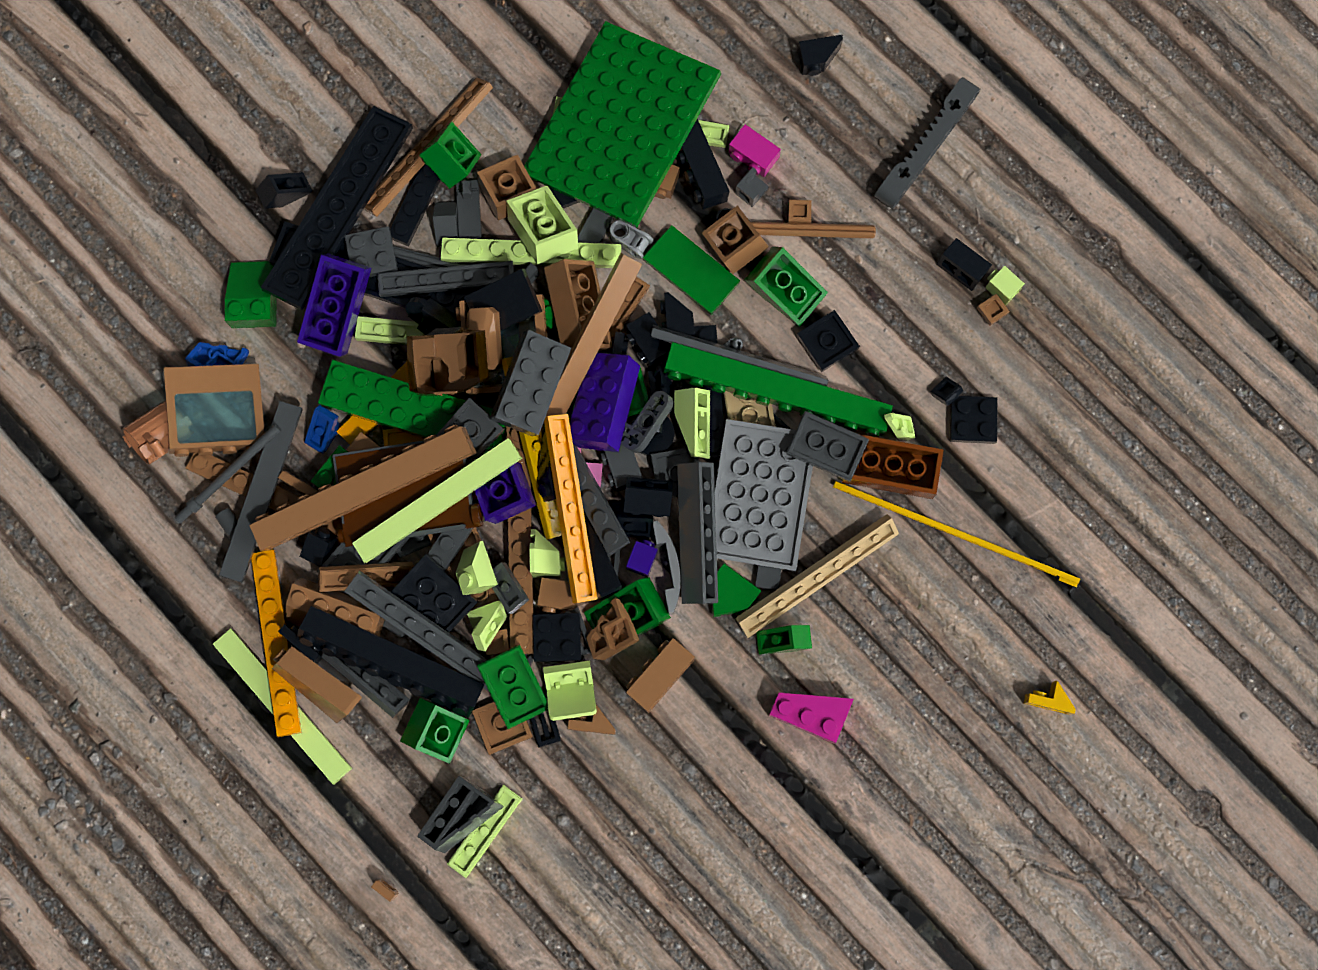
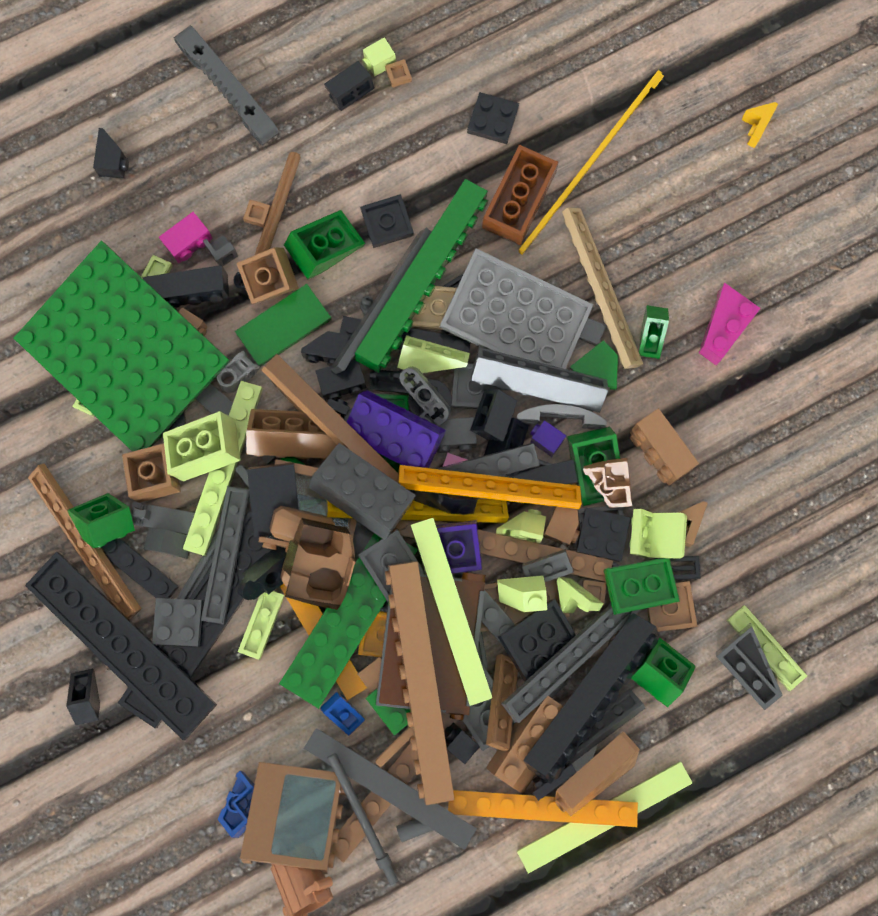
camera: 75 degrees left, 0 degrees up
green slope [225,261,277,329] -> none
dark purple brick [297,254,372,357] -> none
medium nougat tile [371,879,399,902] -> none
dark grey tile [786,411,869,482] -> none
yellowish green tile [884,413,915,440] -> none
black tile [930,376,963,406] -> none

